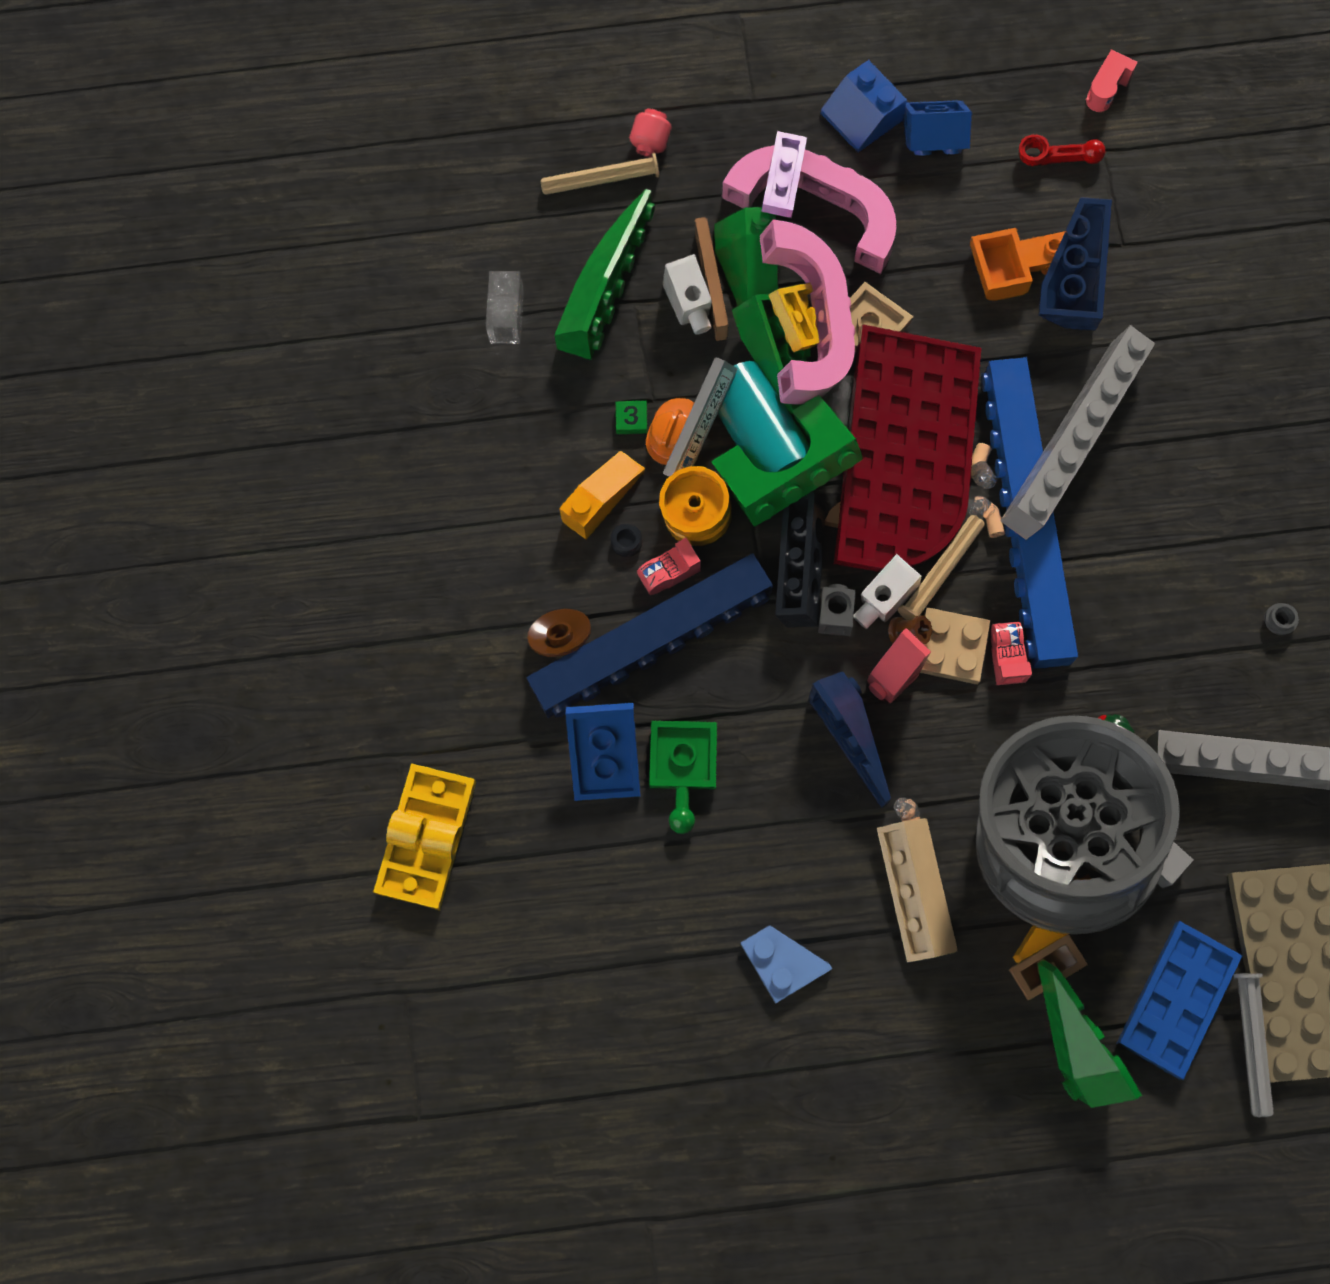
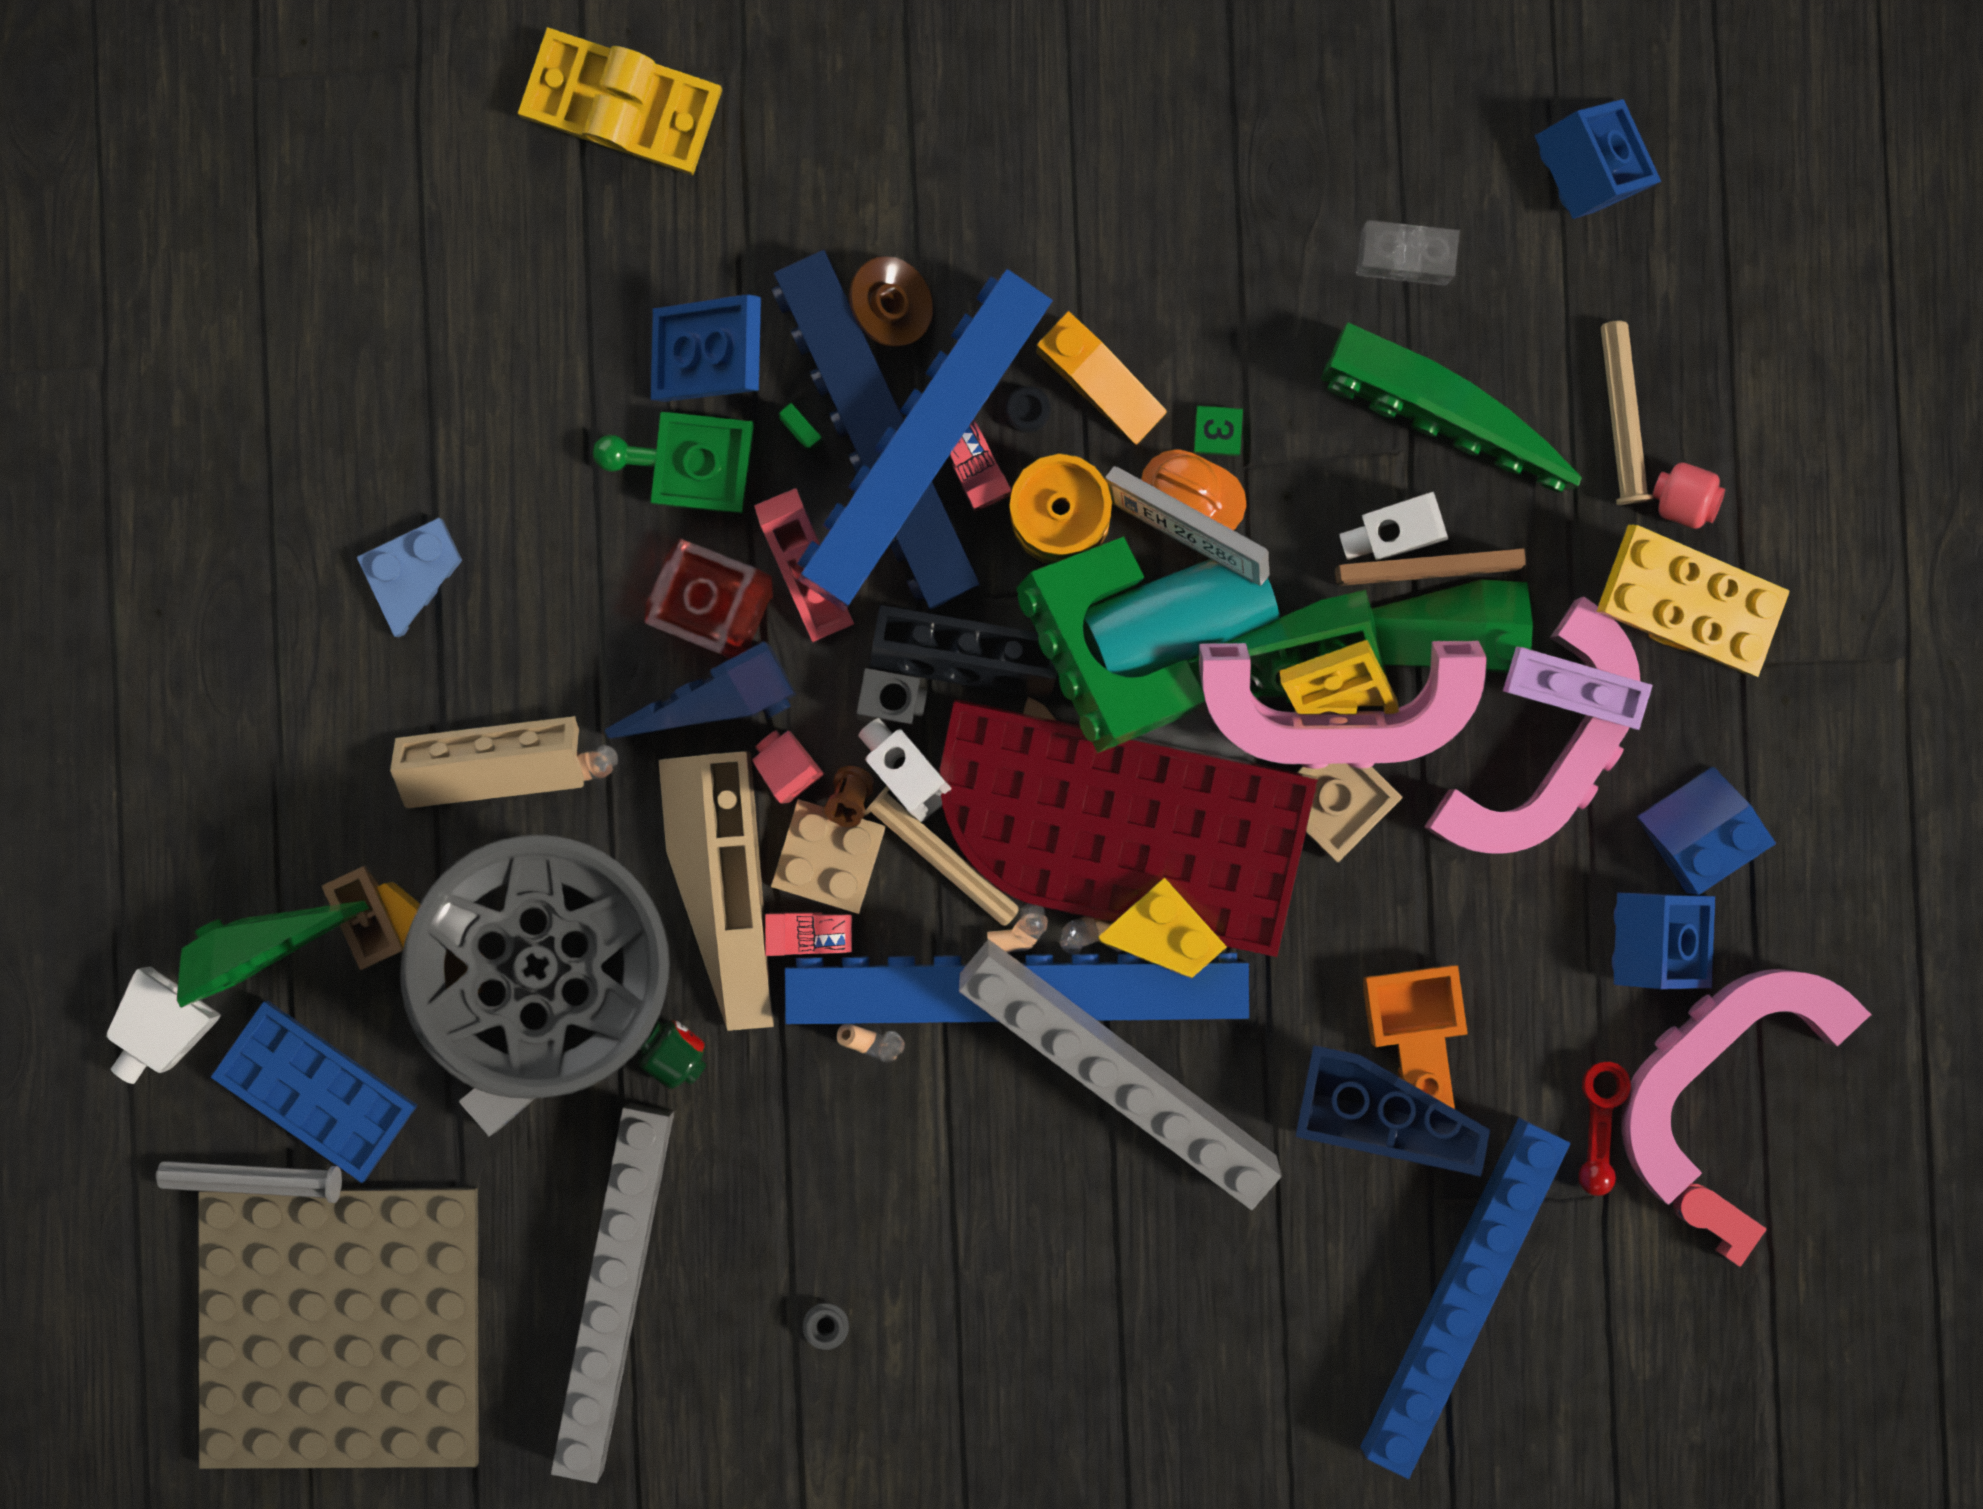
camera: 95 degrees right, 15 degrees up
none -> white torso [106,966,222,1084]
none -> clear red slope [644,538,773,659]
none -> tan wedge [659,751,774,1031]
none -> coral slope [754,488,854,642]
none -> green tile [779,403,824,453]
none -> blue brick [797,269,1053,611]
none -> arm [837,1023,905,1063]
none -> yellow wing [1097,878,1226,979]
none -> blue brick [1360,1117,1571,1479]
none -> blue slope [1535,99,1662,219]
none -> yellow plate [1596,525,1790,677]
none -> bright pink arch [1621,969,1871,1205]

